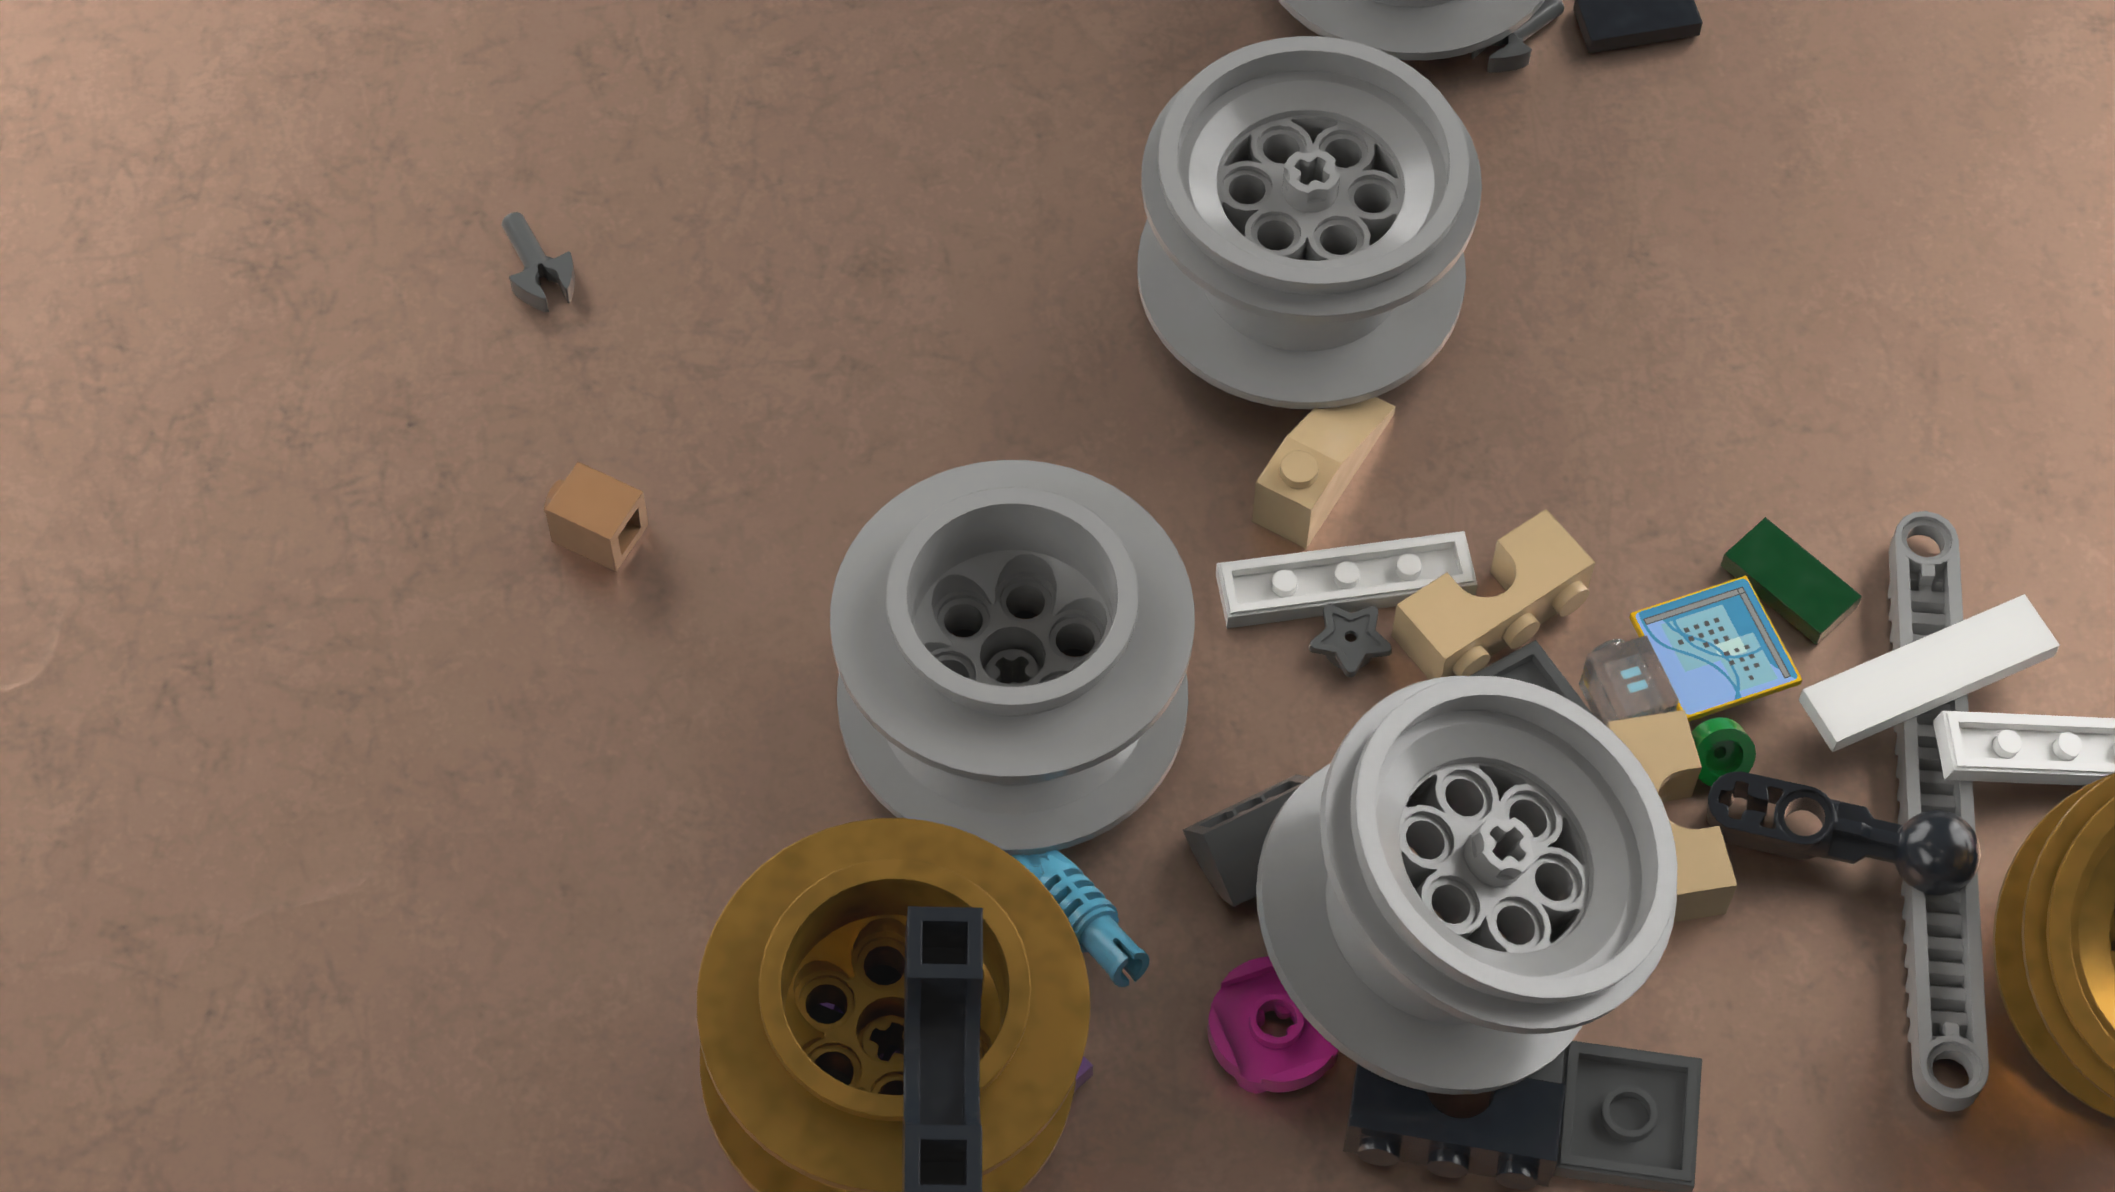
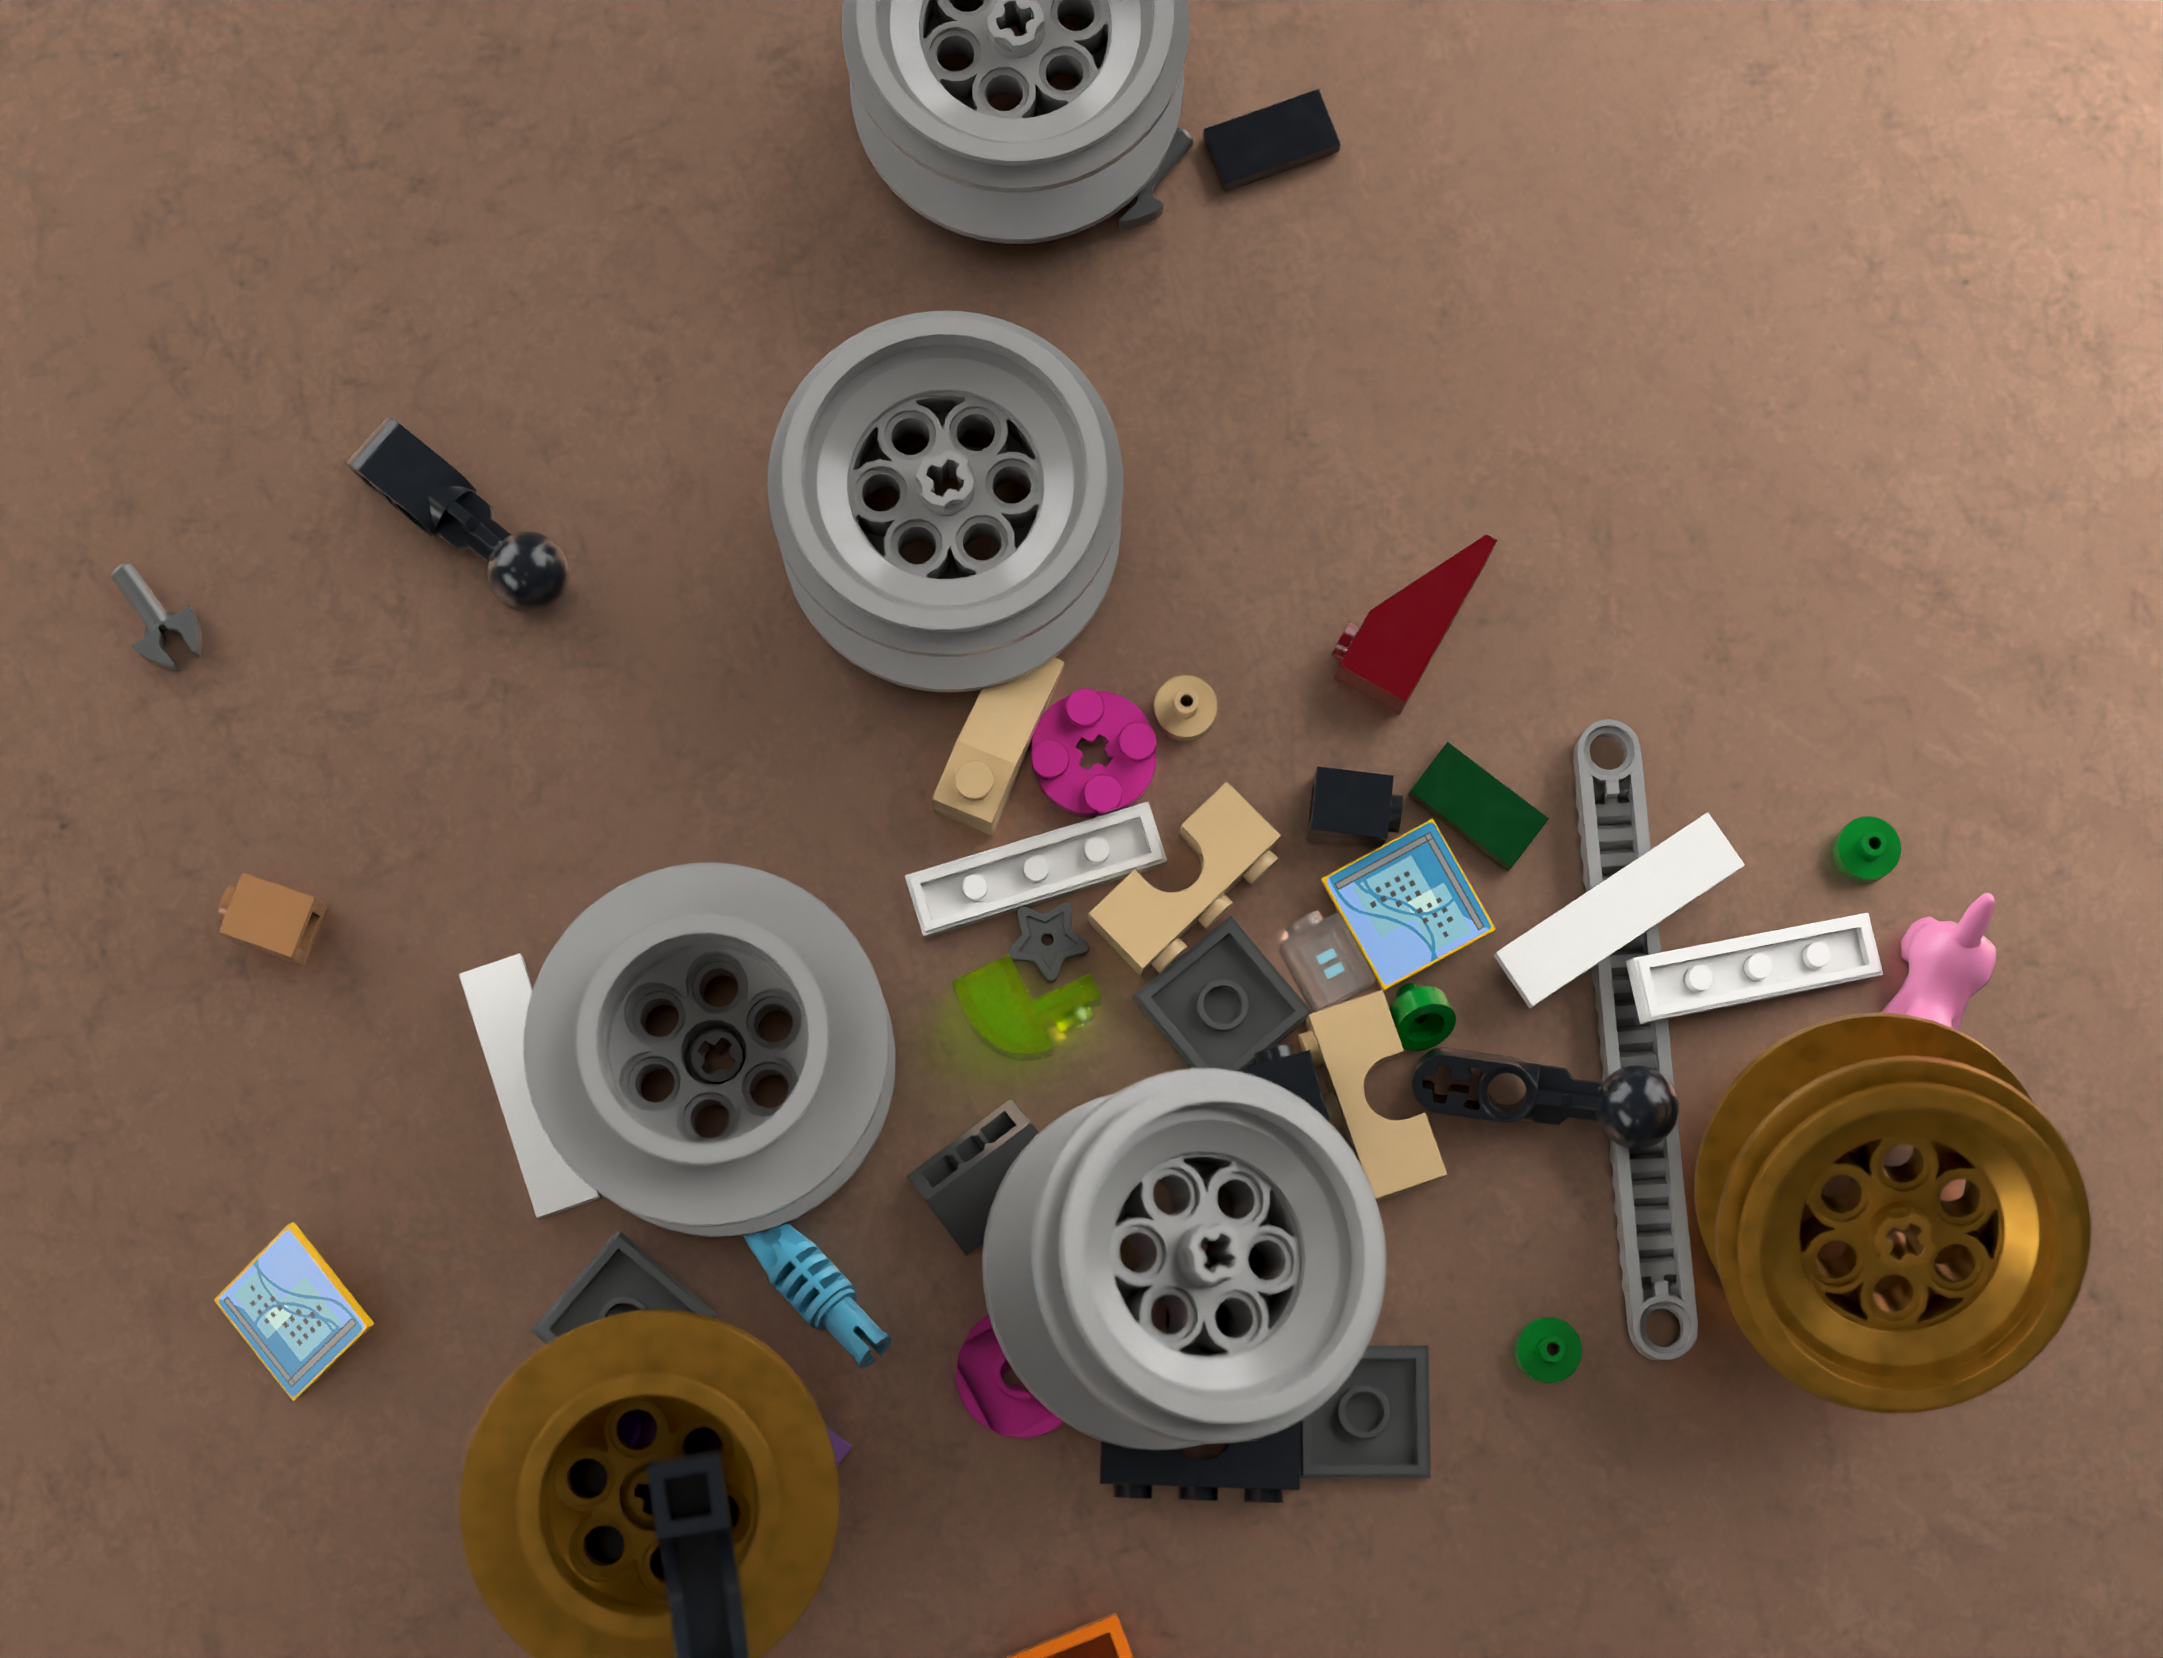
camera: 10 degrees left, 20 degrees up
none -> piece [214,1222,374,1401]
none -> black beam [345,416,569,613]
none -> white tile [459,953,601,1219]
none -> clear neon green brick [951,954,1102,1061]
none -> dark pink plate [1032,688,1156,818]
none -> tan tile [1153,675,1217,742]
none -> black brick [1306,766,1403,849]
none -> dark red slope [1331,534,1497,715]
none -> green tile [1514,1317,1582,1384]

